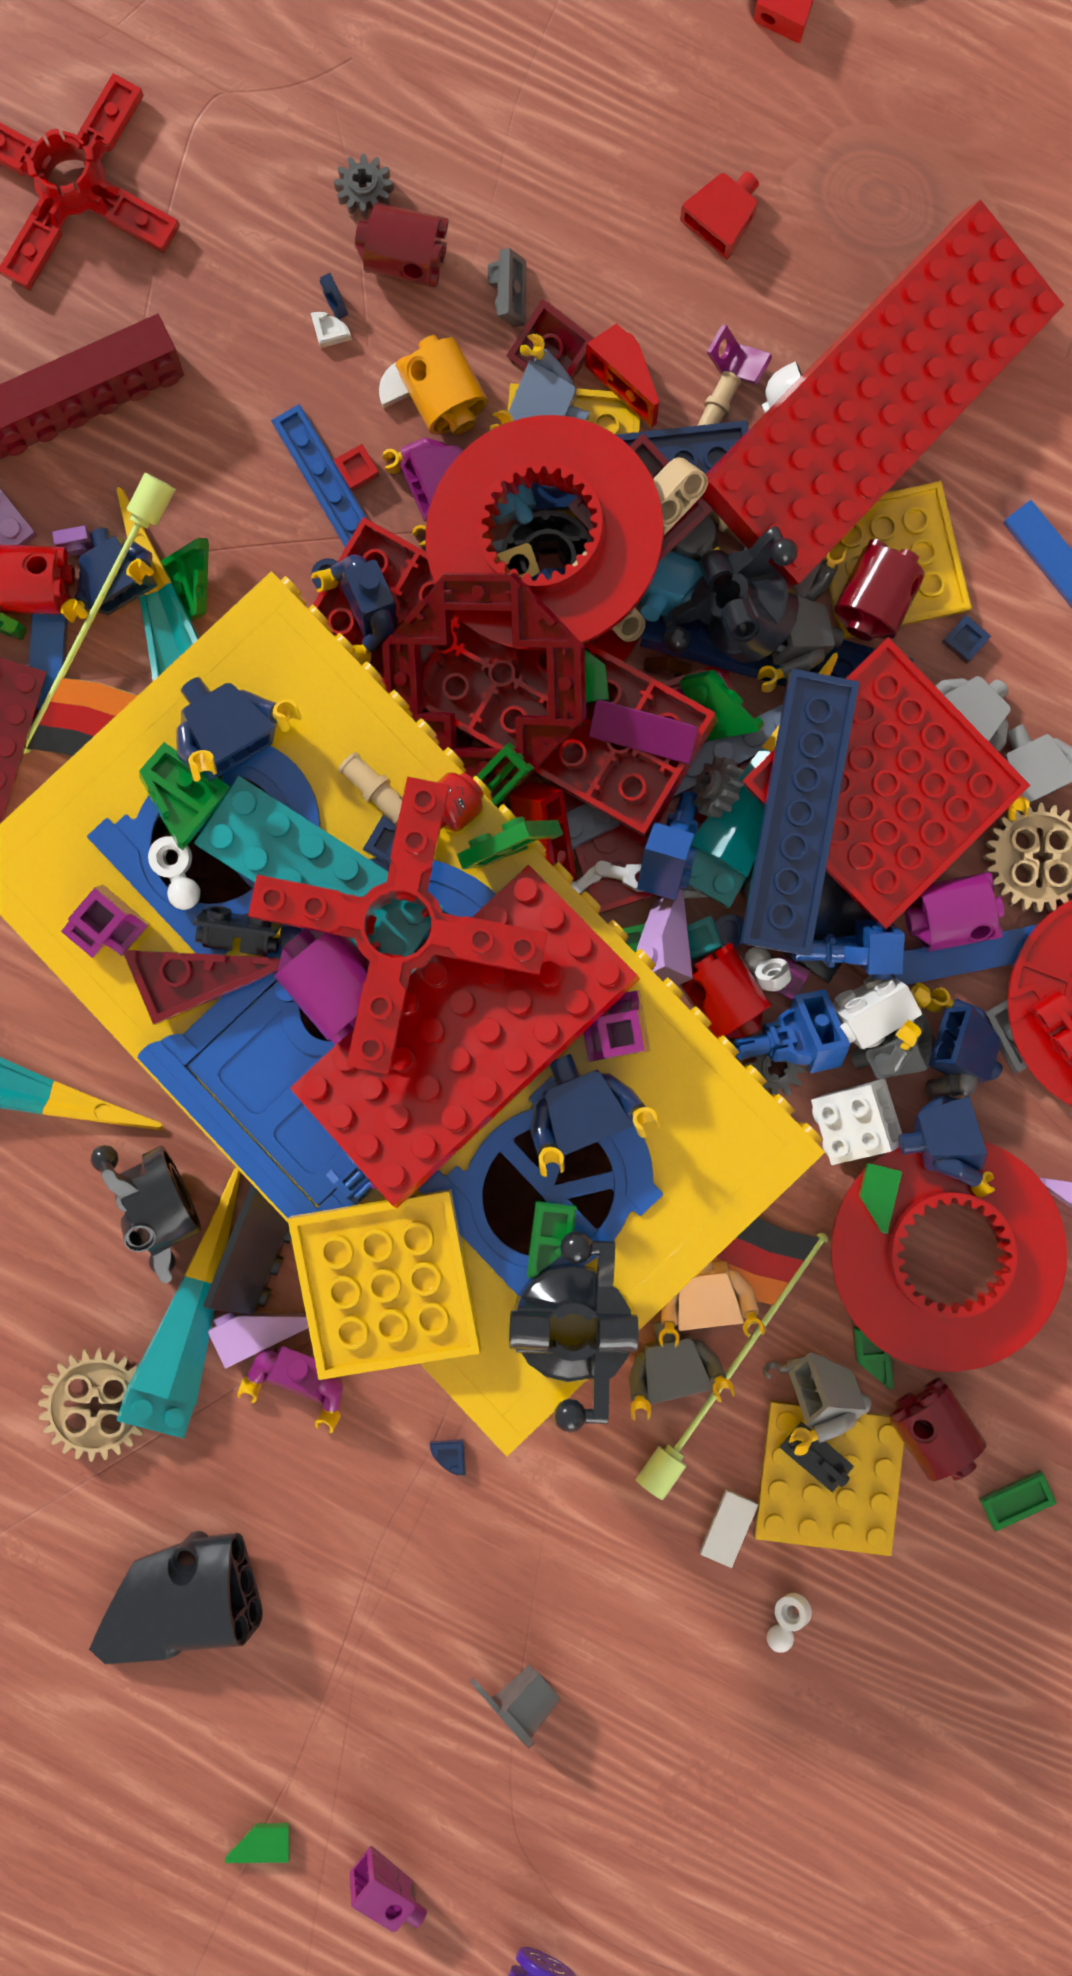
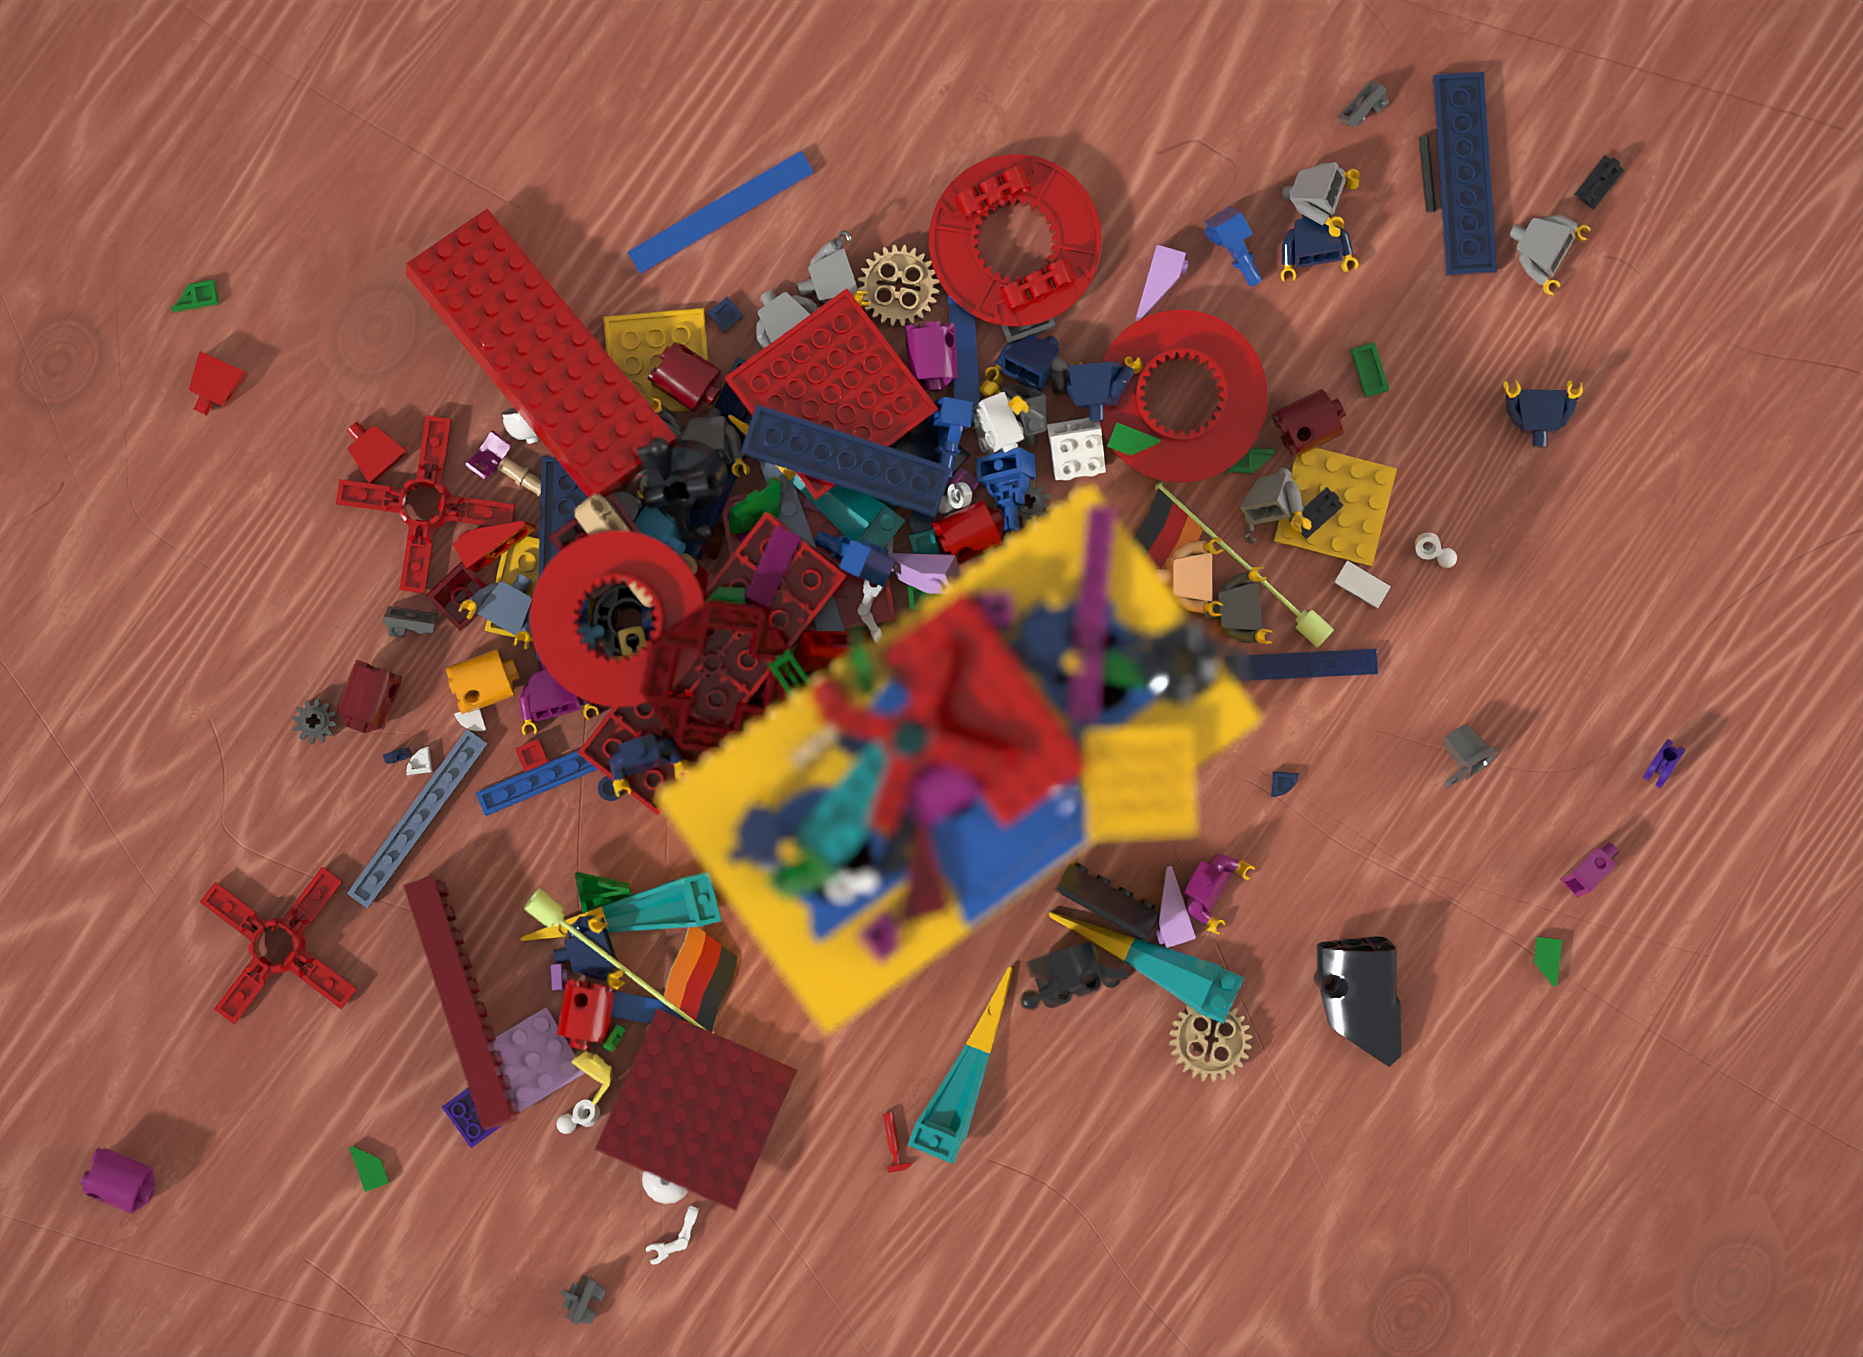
camera: 90 degrees left, 0 degrees up
dark grey gear [692,756,744,819] -> none
none -> red piece [336,415,516,594]
none -> sand blue plate [347,729,488,909]
none -> magenta plate [1068,506,1115,722]
none -> clear blue plate [1224,649,1378,681]
none -> dark blue torso [1503,379,1583,447]

